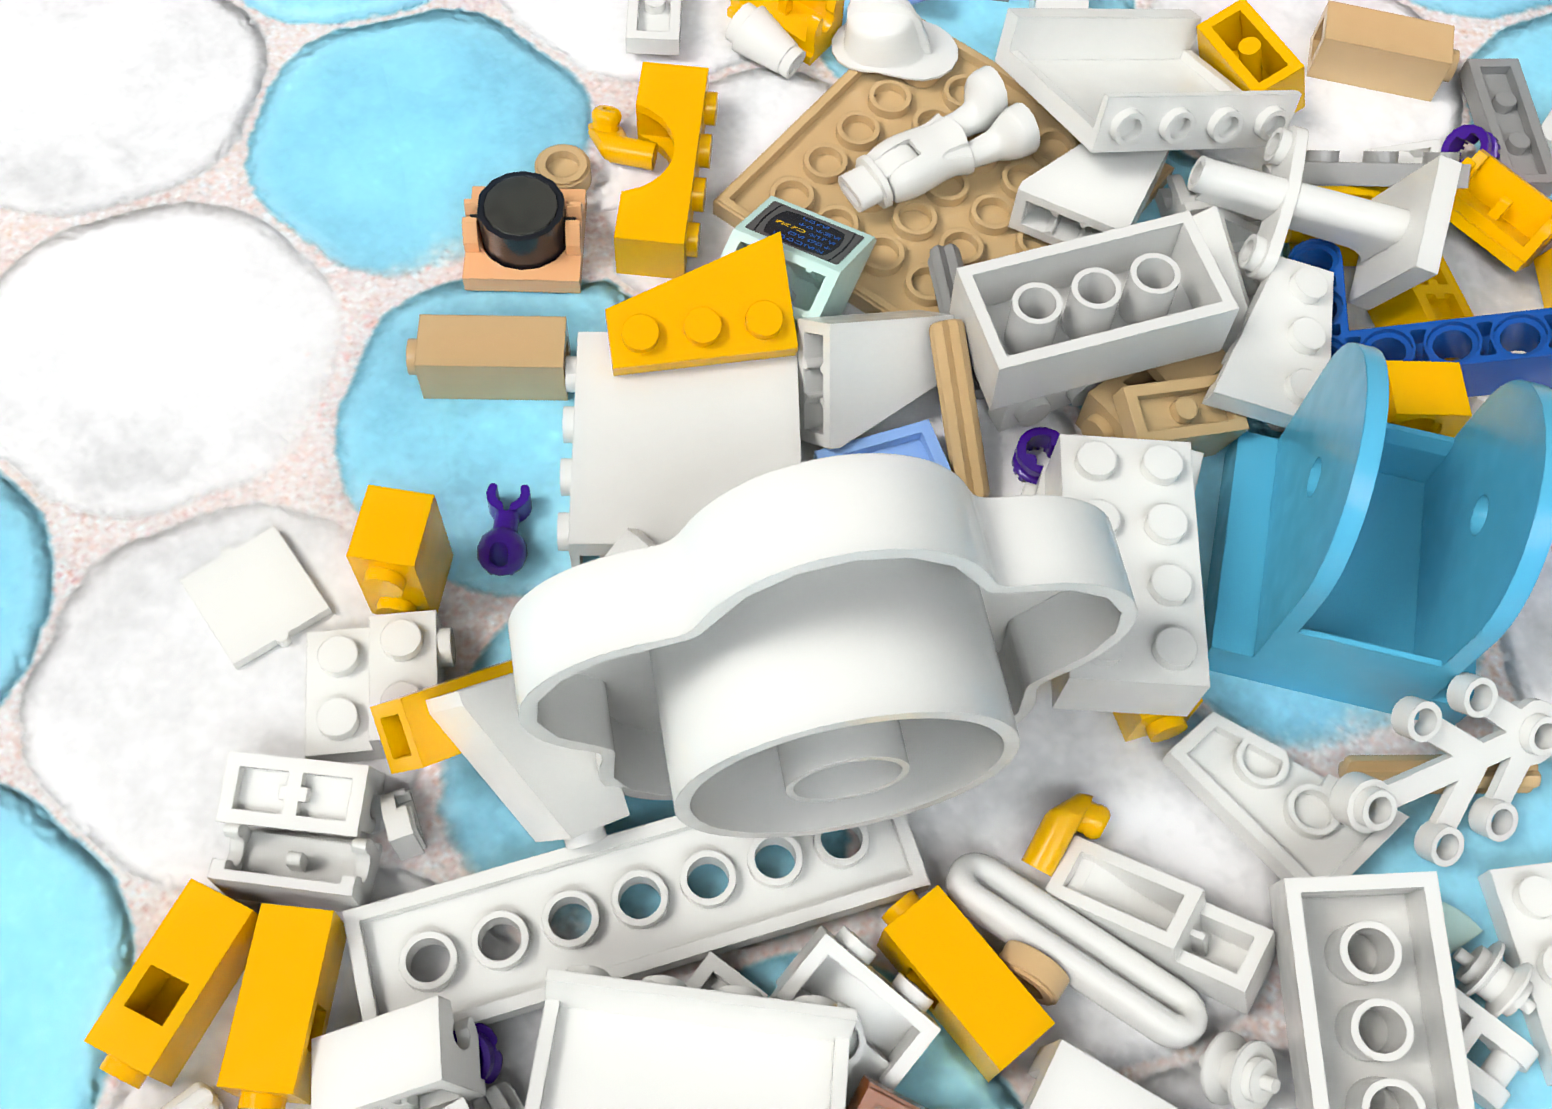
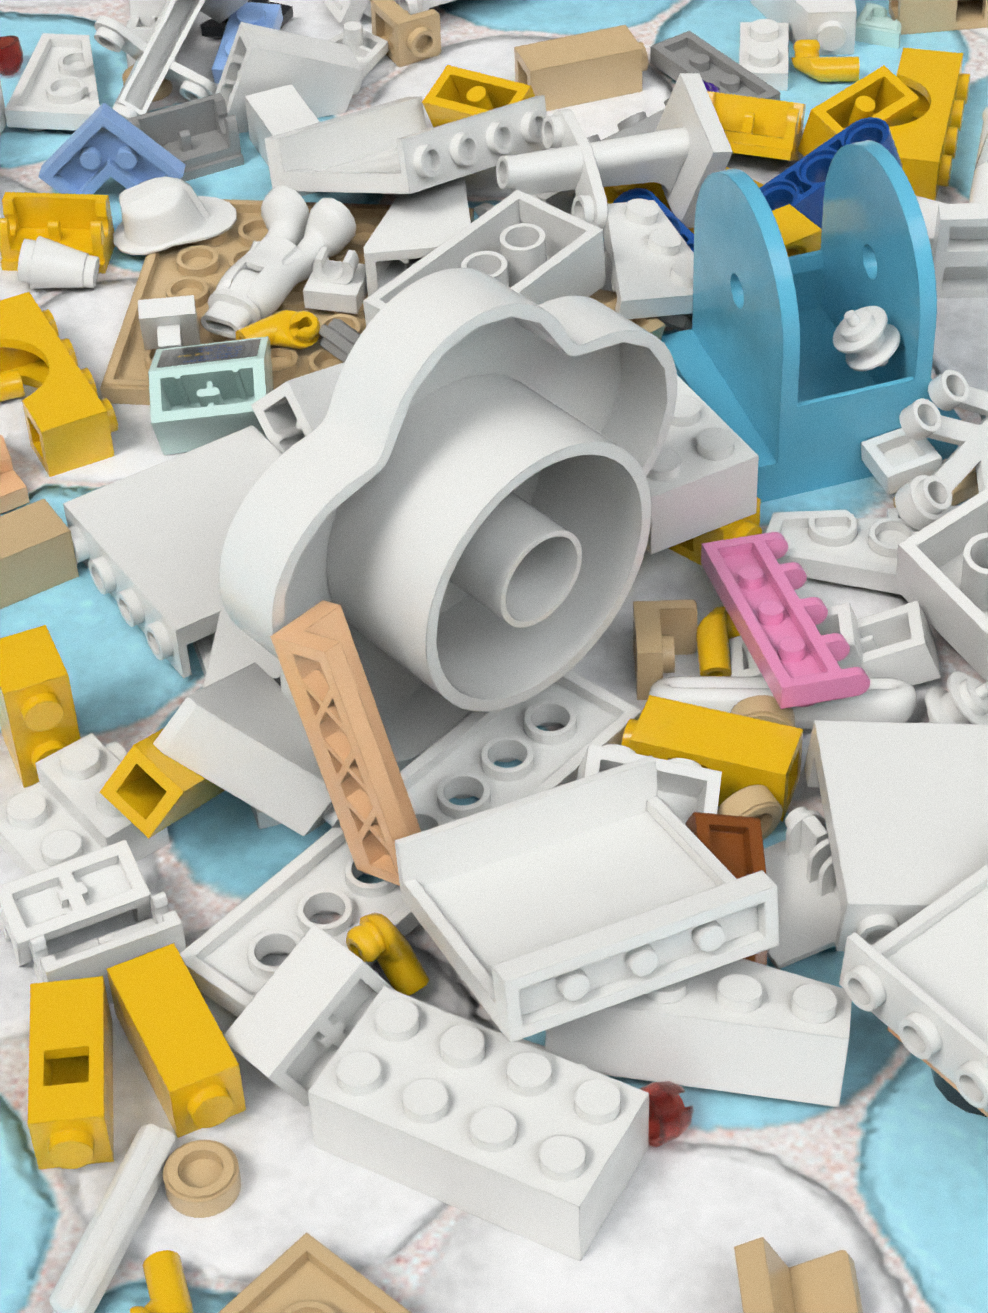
camera: 25 degrees left, 20 degrees down
white tile [380,787,427,861] -> none
dark purple arm [477,483,532,576] -> none
yellow wing [605,231,798,376] -> none
none -> white tile [138,295,200,350]
none -> yellow arm [235,310,320,350]
none -> light nougat fence [270,600,421,886]
none -> white tile [303,247,367,314]
none -> yellow arm [346,913,429,996]
none -> tan bracket [633,599,698,700]
none -> bright pink hinge [701,532,870,709]
none -> tan tile [717,785,783,840]
none -> white wheel [833,306,900,371]
none -> white tile [861,428,942,495]

